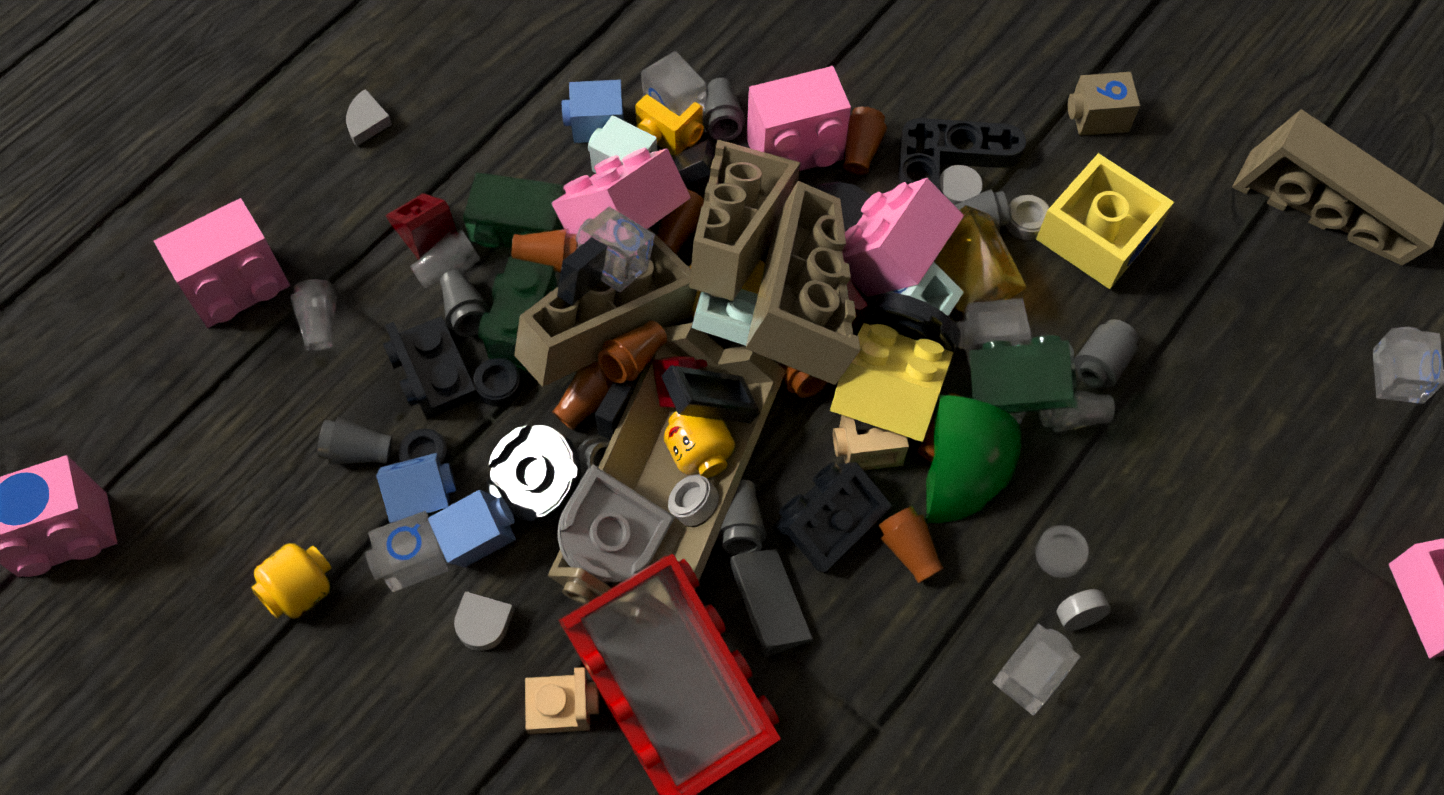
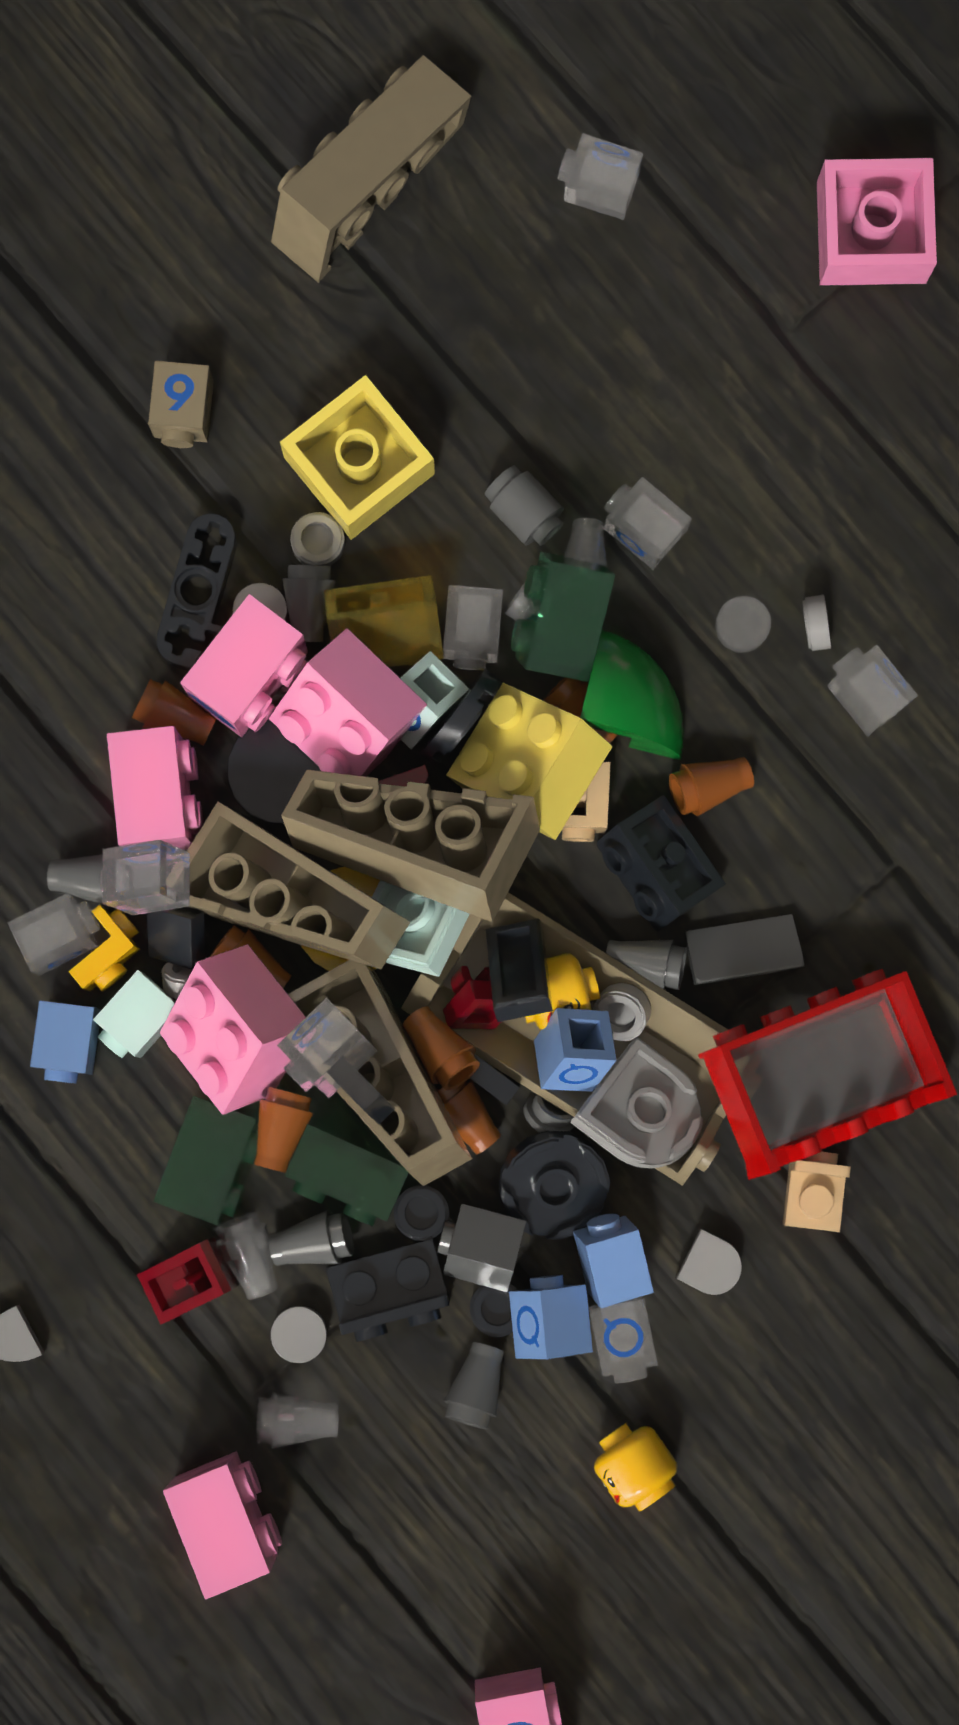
camera: 80 degrees left, 20 degrees up
none -> clear brick [99,840,190,915]
none -> bright pink brick [180,594,308,737]
none -> light grey tile [271,1306,327,1363]
none -> dark grey brick [437,1204,526,1292]
none -> medium blue brick [534,1008,617,1092]
none -> clear brick [604,477,692,570]

